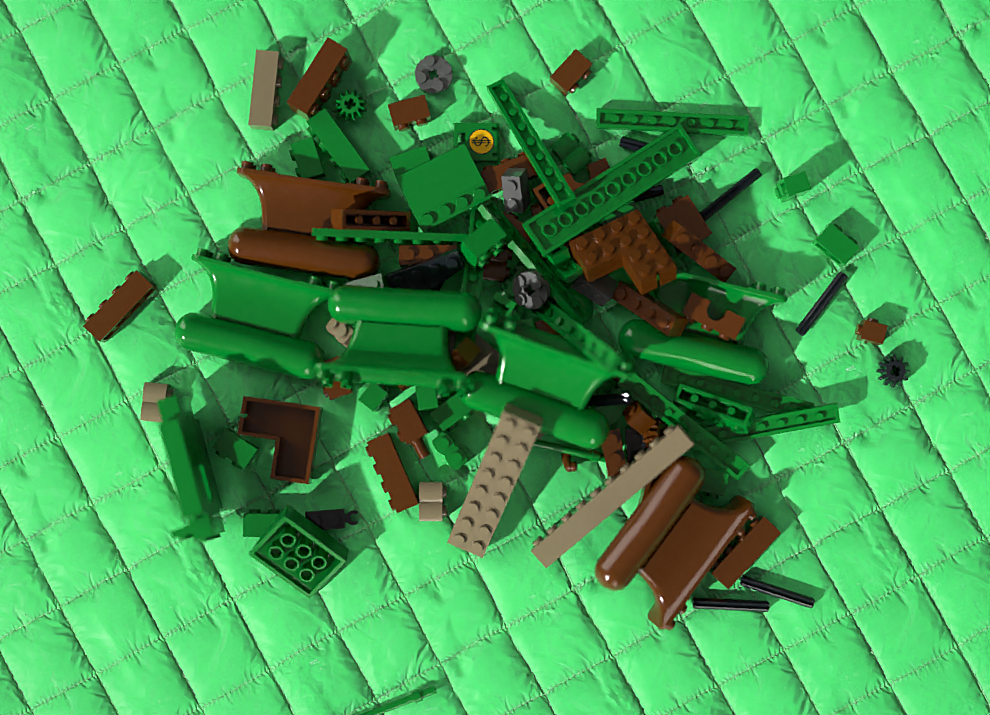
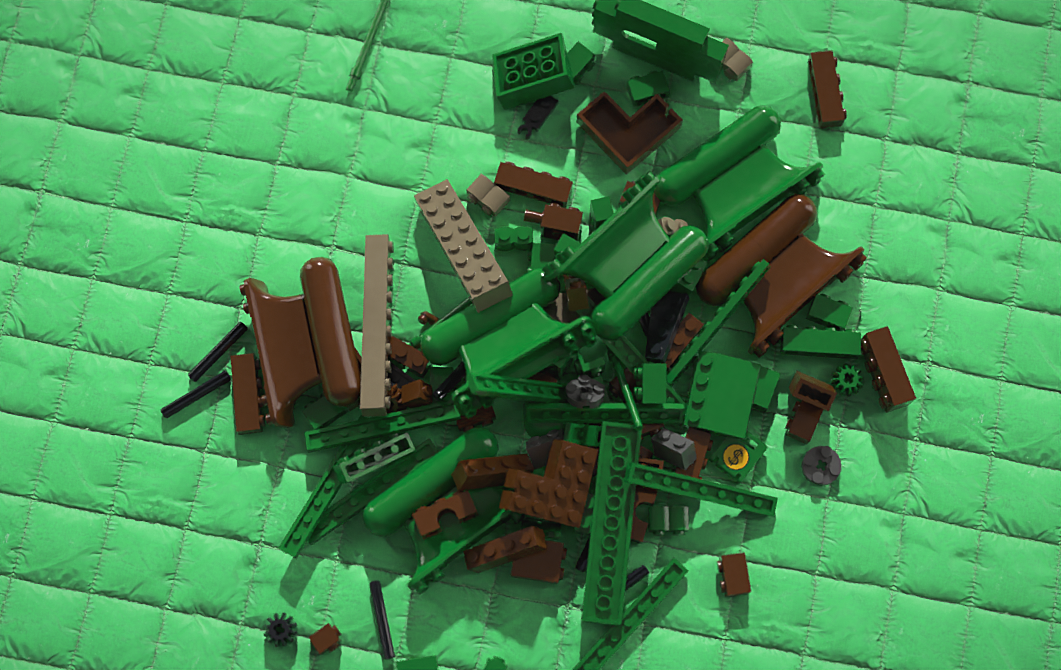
camera: 130 degrees right, 10 degrees down
dark tan brick [248,50,284,131] -> none
reddish brown brick [331,209,411,231] -> none
black axle [700,168,762,221] -> none
none -> green bar [606,345,643,431]
none -> reddish brown brick [789,371,837,411]

